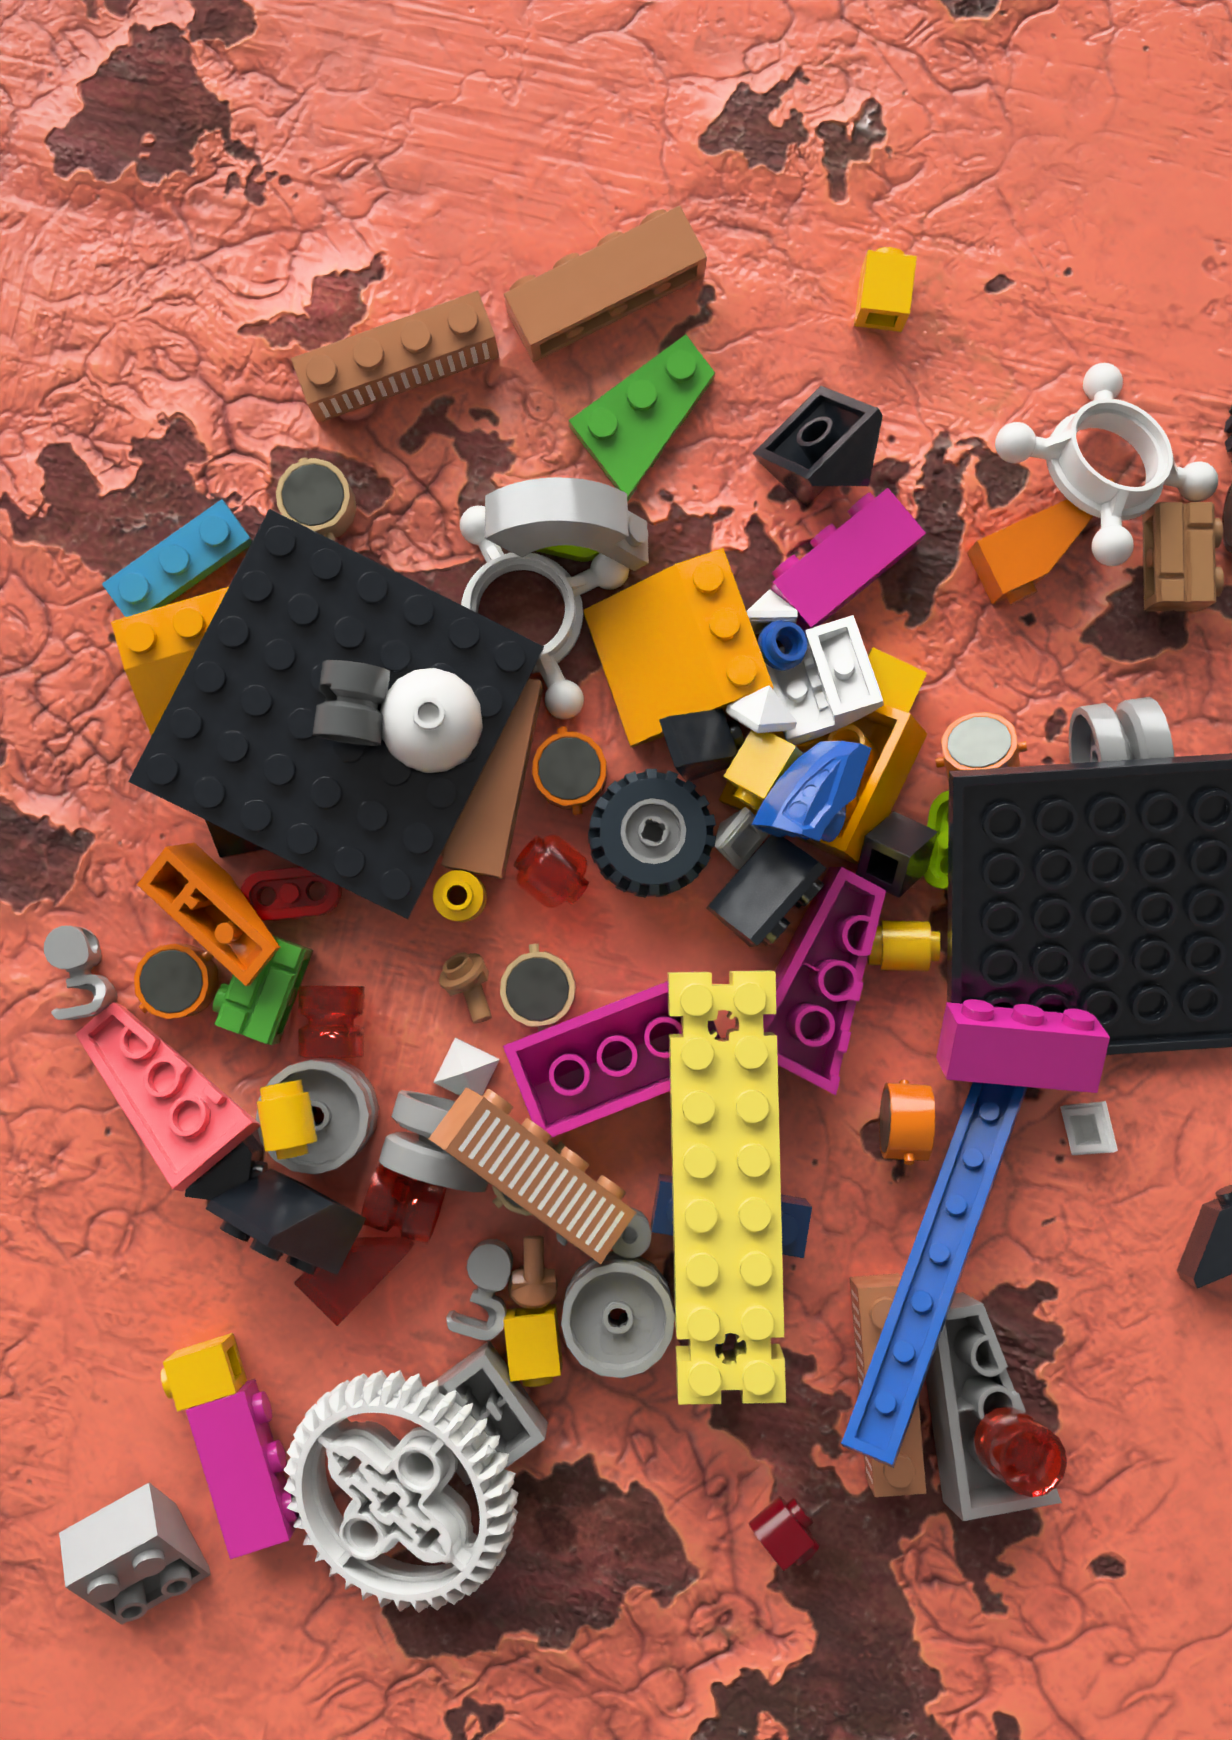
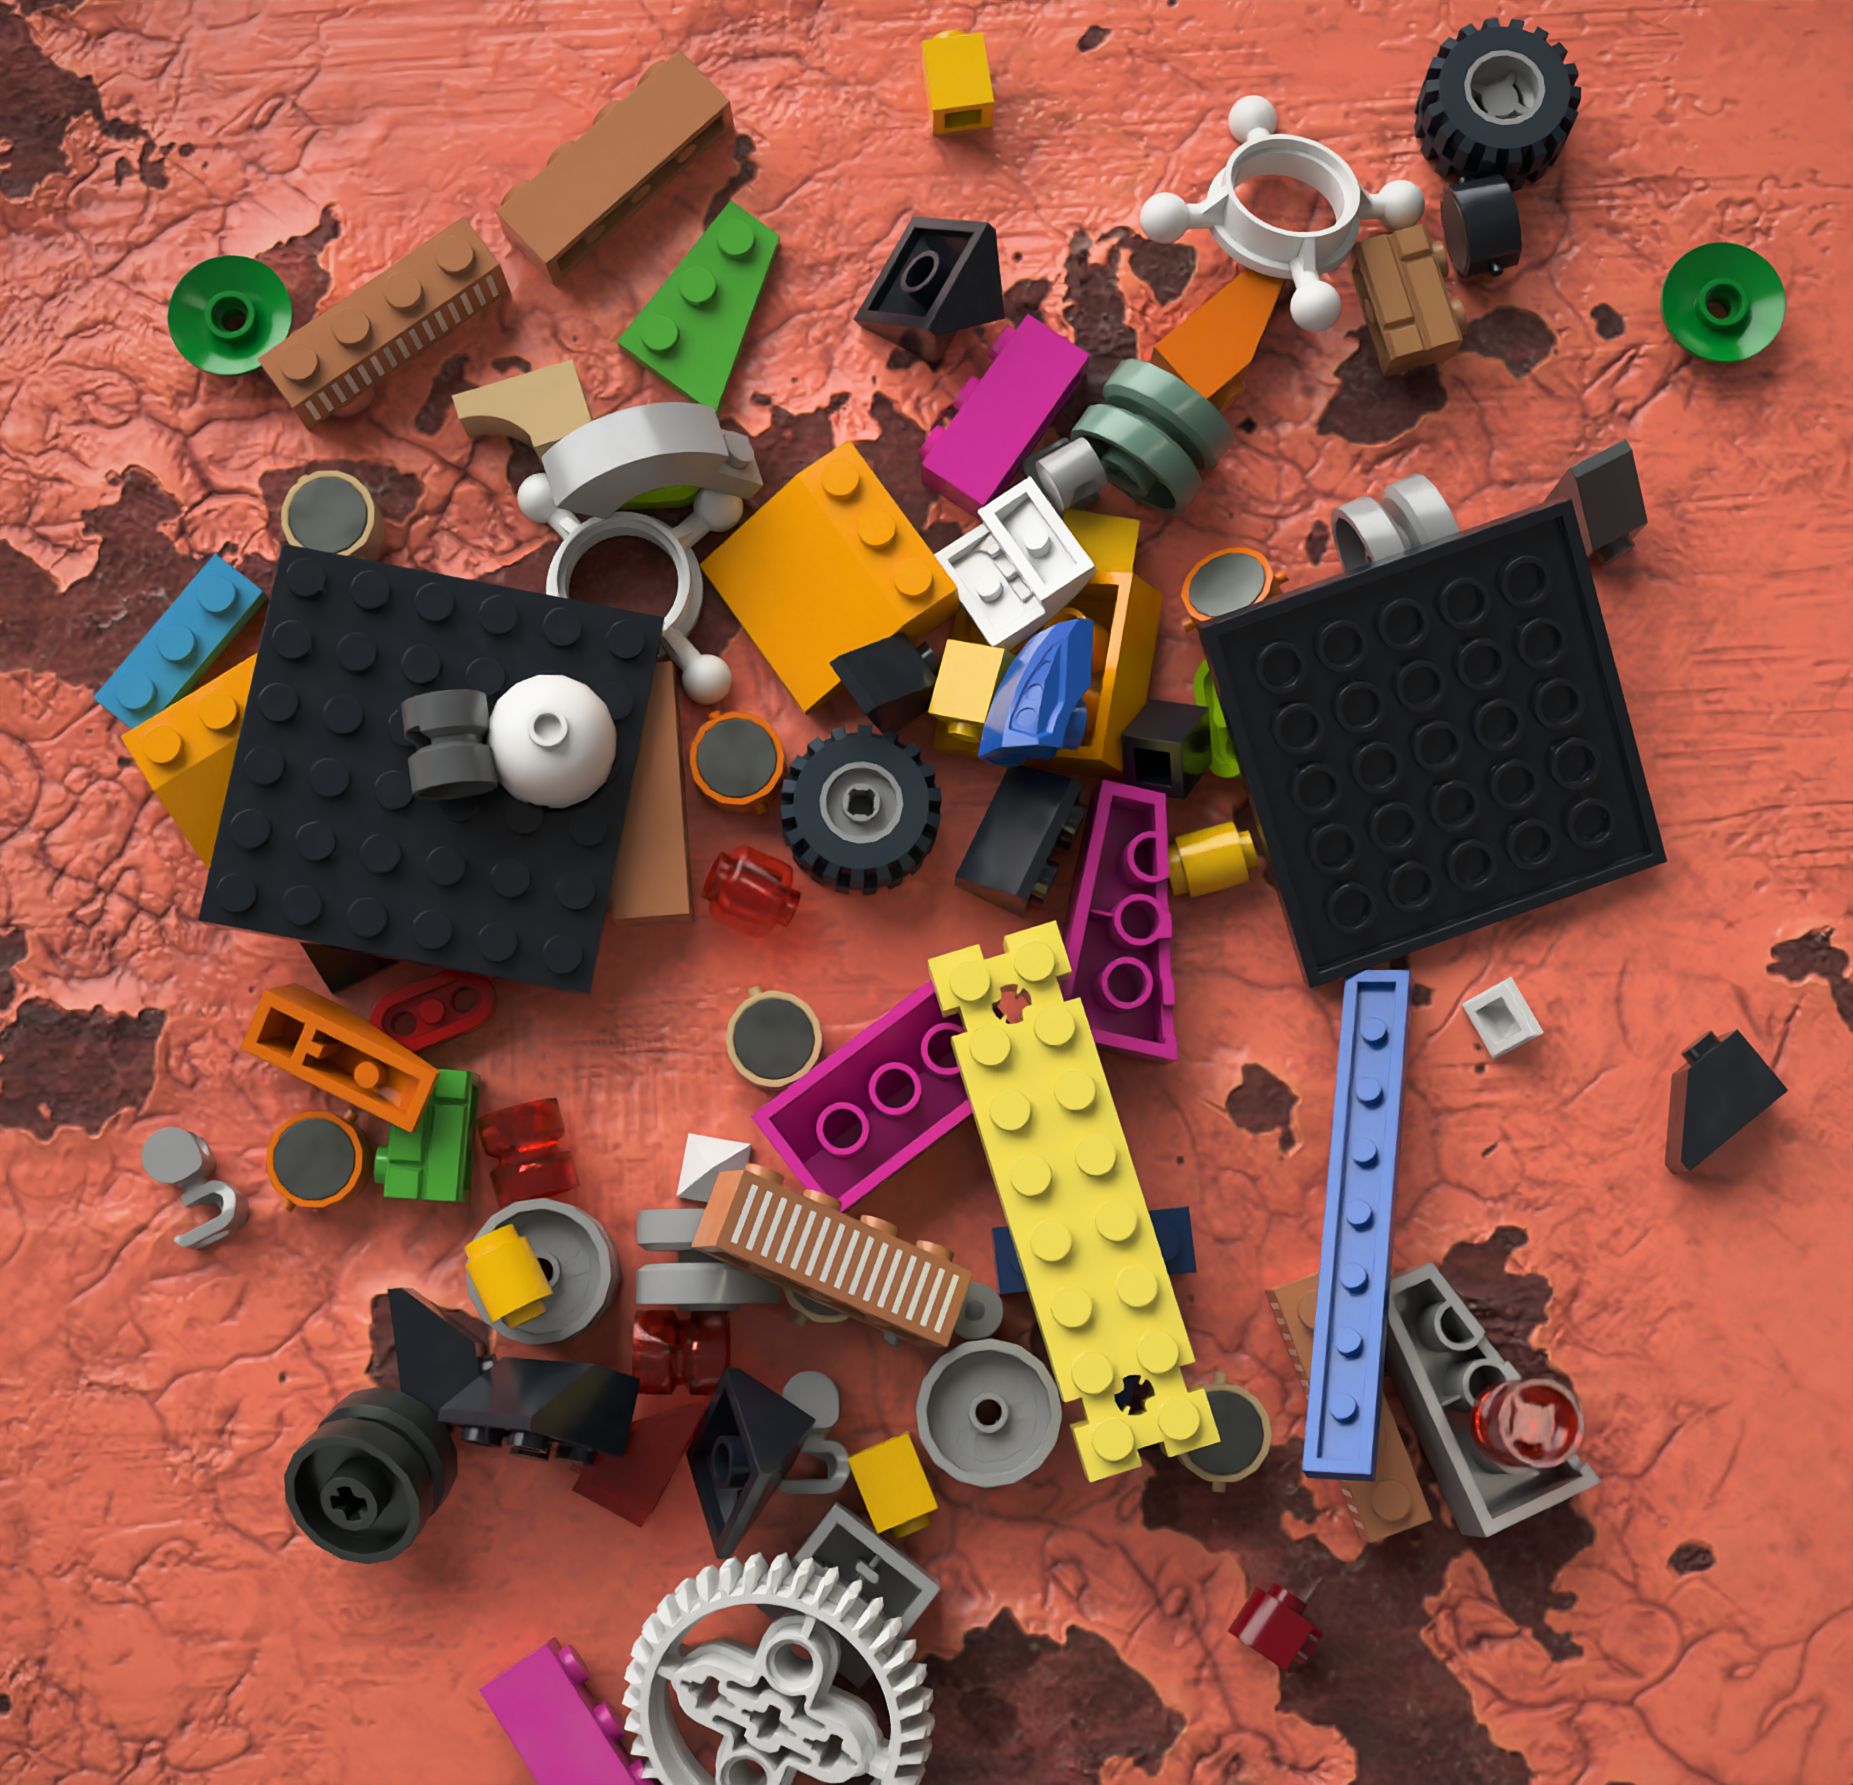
camera: 20 degrees left, 5 degrees down
coral wing [75,1002,260,1192] -> none
yellow brick [161,1333,247,1412] -> none
yellow brick [433,870,487,922] -> none
medium nougat plate [439,953,492,1024] -> none
nougat plate [508,1236,558,1309] -> none
white slope [715,807,769,870] -> none
white slope [726,685,797,733] -> none
white slope [747,590,797,634] -> none
blue plate [758,620,807,671] -> none
orange piece [879,1080,935,1165] -> none
dark pink brick [936,999,1110,1093] -> none
none -> green dish [167,255,293,377]
none -> pearl dark grey wheel [284,1387,458,1564]
none -> tan arch [452,359,593,465]
none -> black slope [686,1368,816,1559]
none -> light grey leg [1020,437,1108,520]
none -> sand green wheel [1070,358,1235,515]
none -> pearl dark grey piece [1176,1372,1272,1492]

